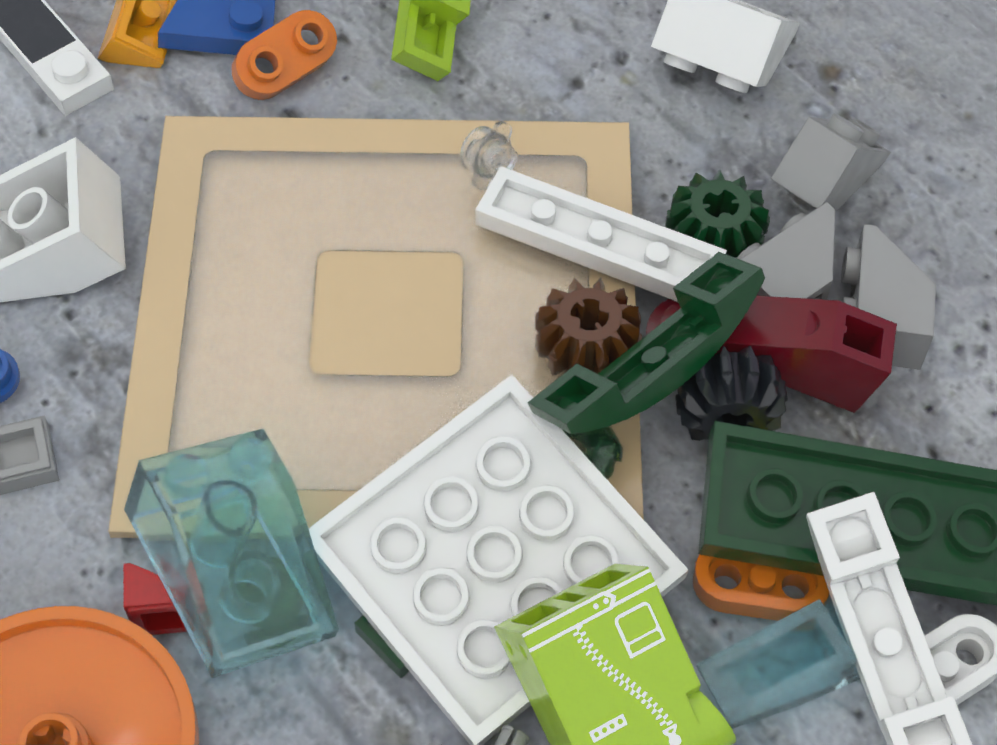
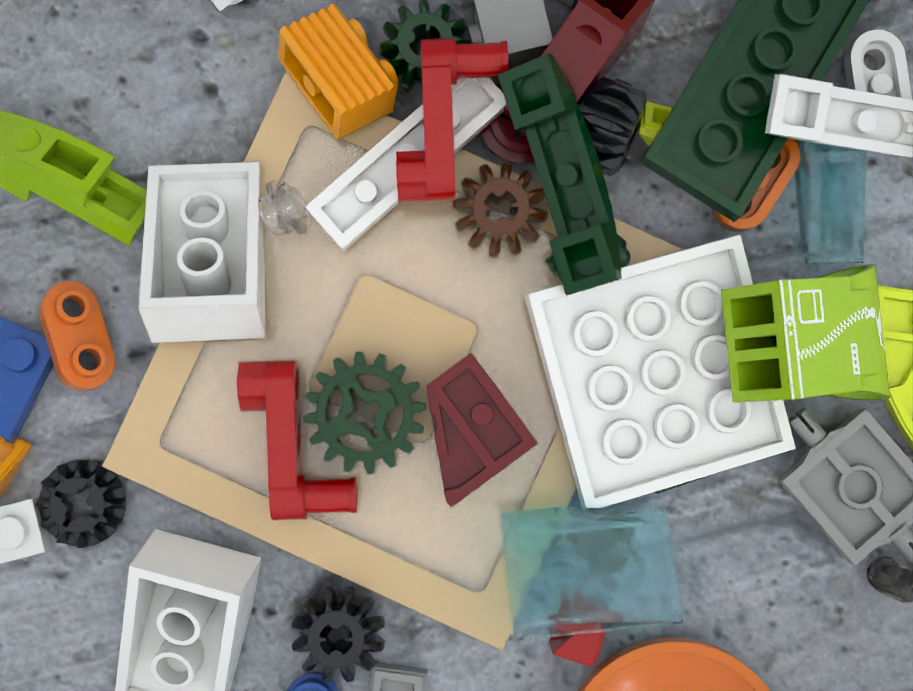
camera: 65 degrees left, 30 degrees up
none -> black gear [35,459,126,549]
none -> white slope [138,162,266,343]
none -> red beam [237,359,358,521]
none -> light orange brick [278,3,399,139]
none -> black gear [292,586,385,682]
none -> dark green gear [303,352,426,474]
none -> red beam [396,38,508,203]
none -> dark red wing [426,353,538,508]

